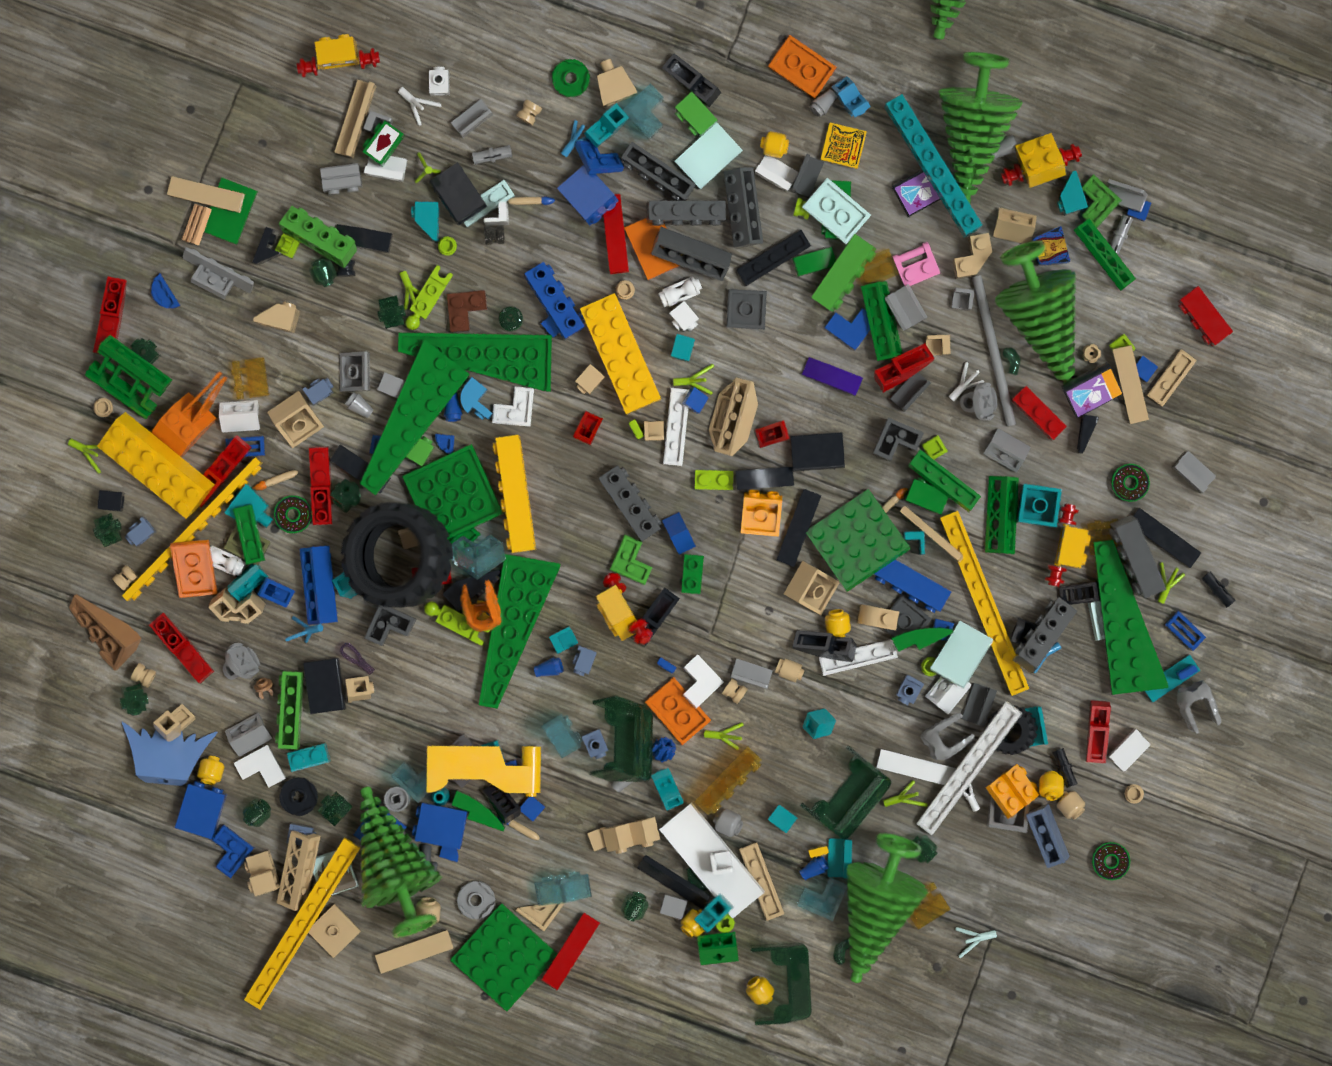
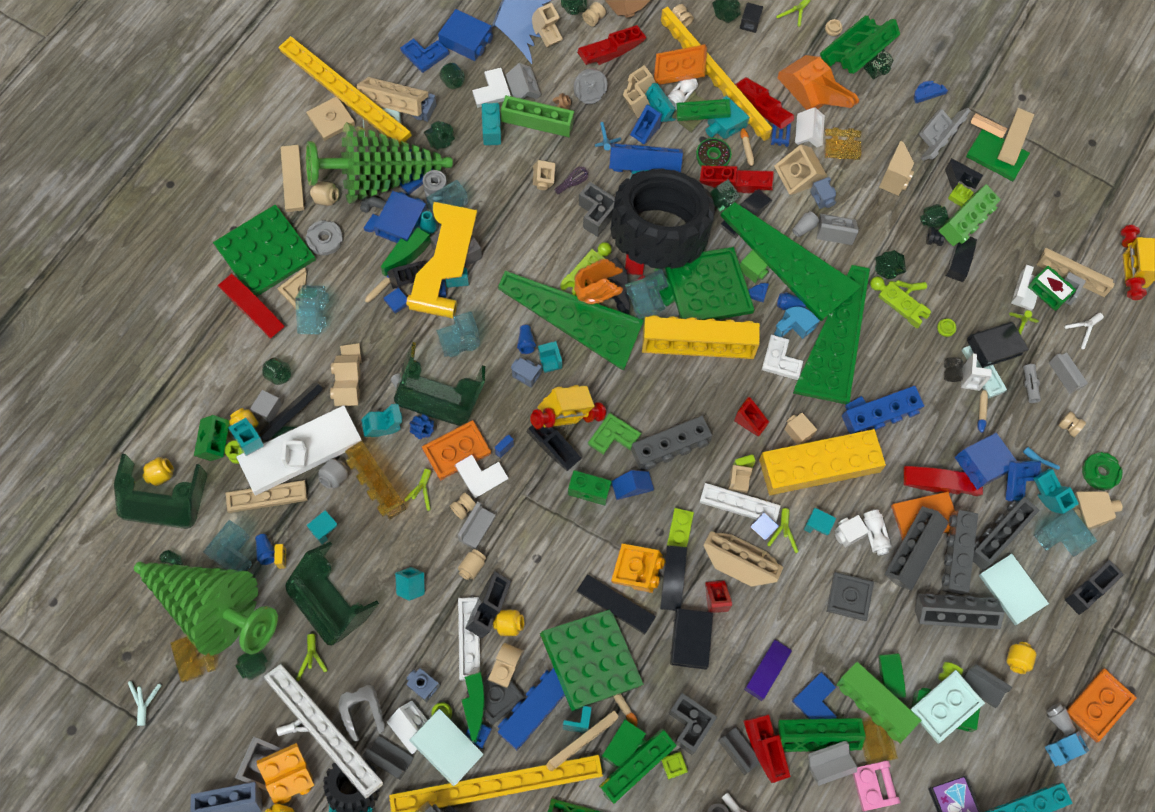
camera: 95 degrees right, 20 degrees down
red slope [93,276,127,354] -> none
yellow brick [97,412,215,519] -> none
sand blue brick [125,517,157,546] -> none
yellow head [197,756,224,785] -> none
tan brick [244,850,280,896] -> none
black plate [279,777,318,816] -> none
black piece [303,658,346,714] -> none
light grey brick [320,163,363,195] -> none
light grey panel [377,372,405,398] -> none
teal slope [411,201,439,242] -> none
white brick [429,67,450,96] -> none
copper plate [447,290,487,332] -> none
clear green head [498,306,524,332] -> none
sand blue brick [582,729,609,760] -> none
tan plate [616,280,635,300] -> none
bright green brick [675,92,718,137] -> none
black tile [736,230,811,286] -> none
white panel [755,155,798,193] -> none
tan slope [784,561,840,615] -> none
yellow tile [820,123,867,169] -> none
teal panel [827,838,852,879] -> none
white tile [876,749,956,785] -> none
tan panel [926,335,951,356] -> none

